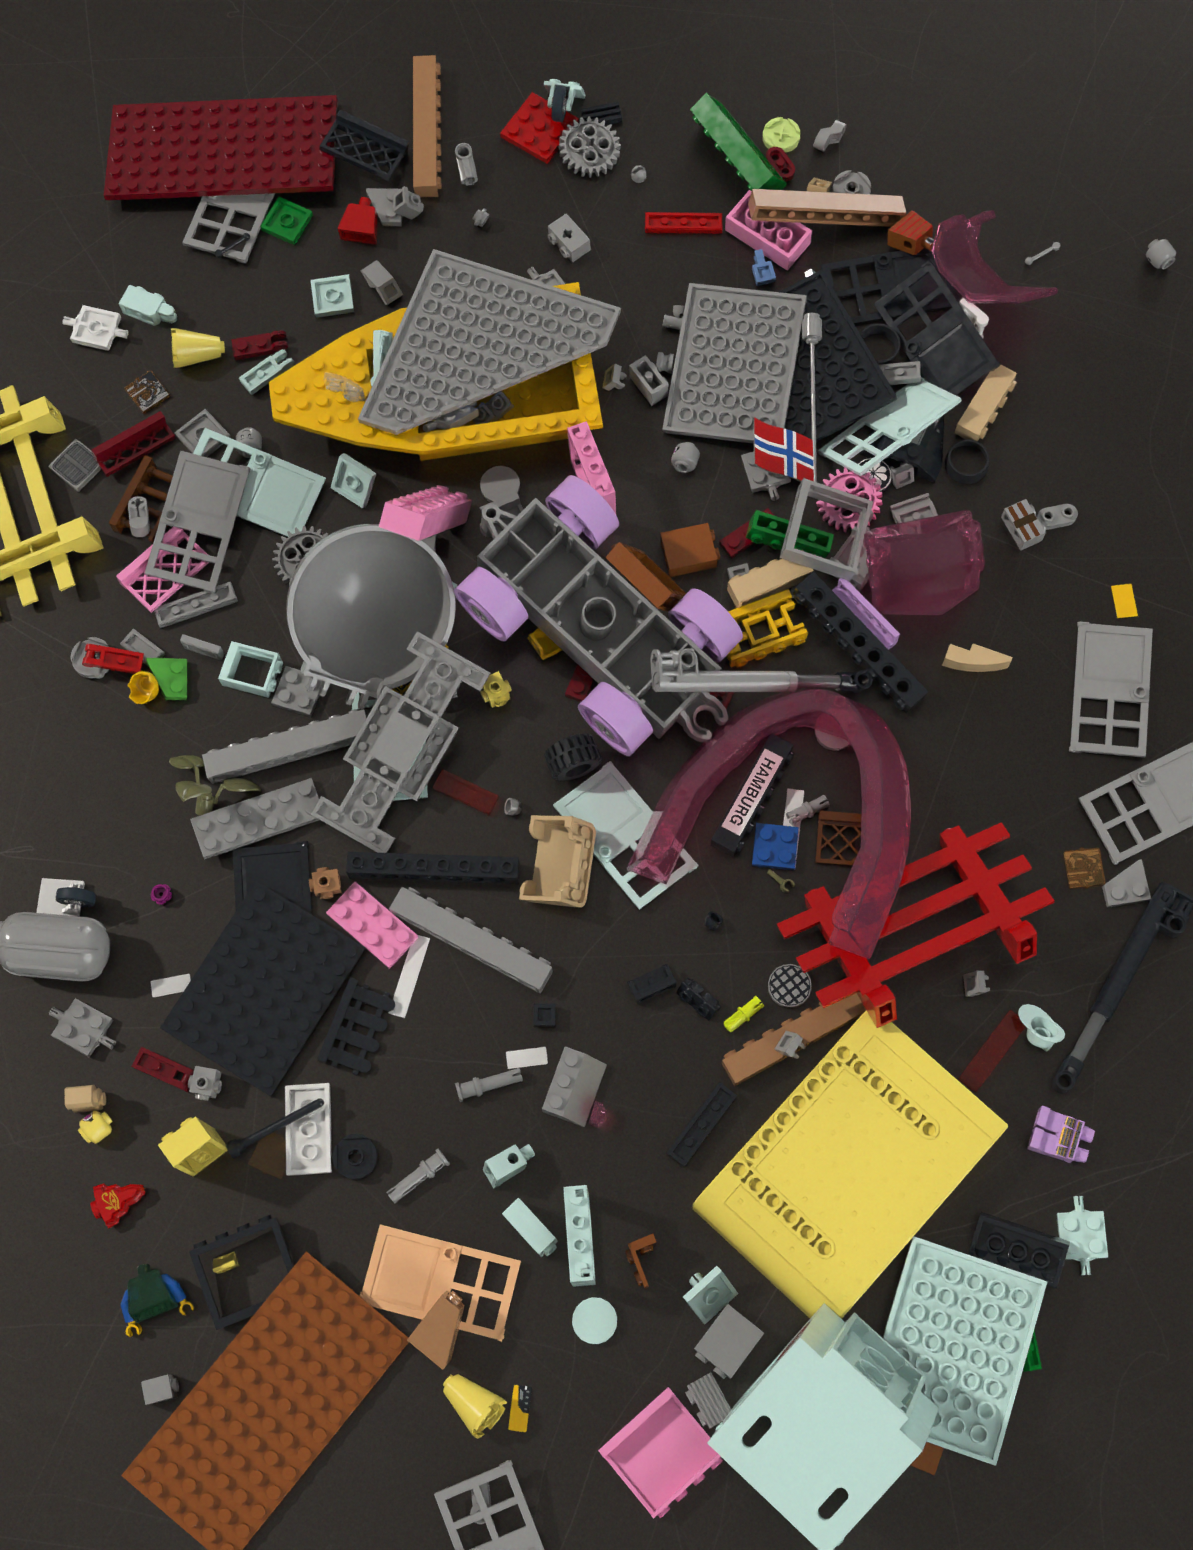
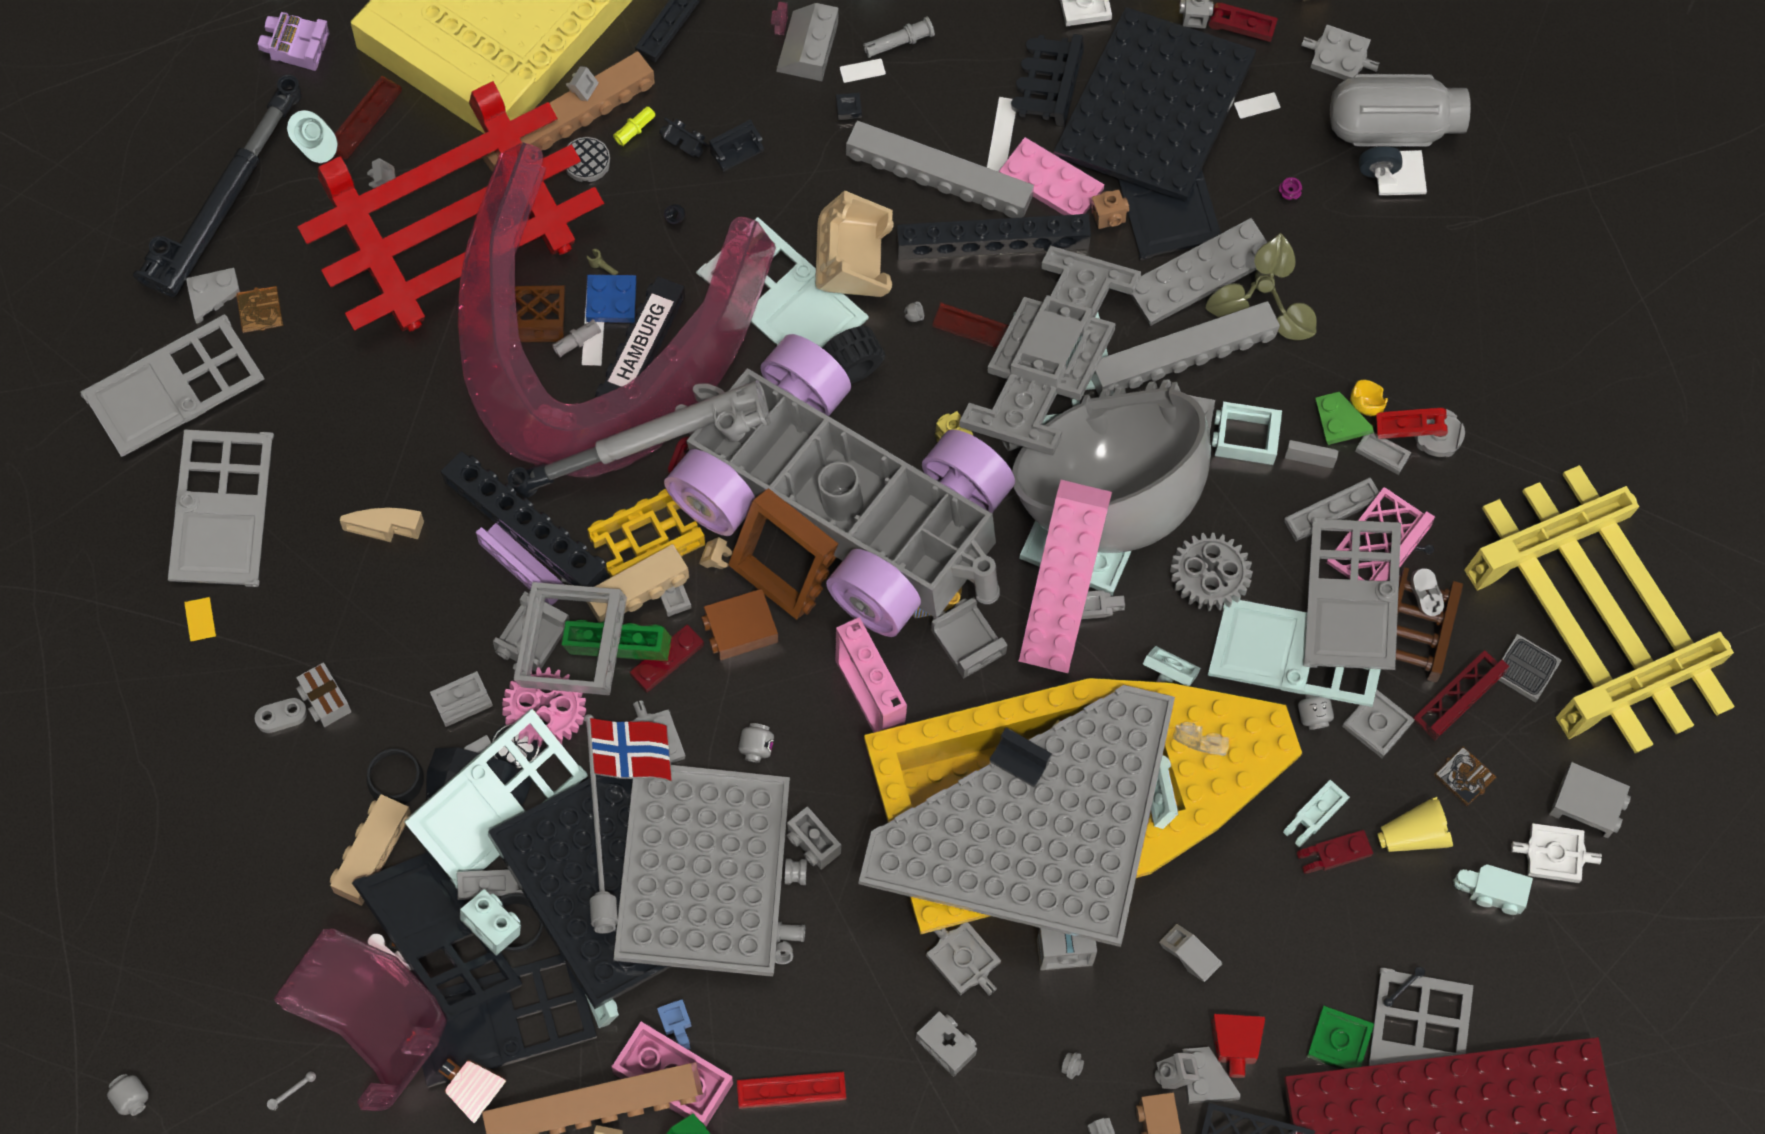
camera: 165 degrees right, 5 degrees down
light aqua tile [311,274,354,318] -> none
light grey tile [480,466,520,503] -> none
light grey tile [602,364,627,391] -> none
clear pink windscreen [863,510,985,615] -> none
none -> light aqua brick [460,889,521,955]
none -> black panel [990,727,1052,787]
none -> light grey panel [1549,762,1631,838]

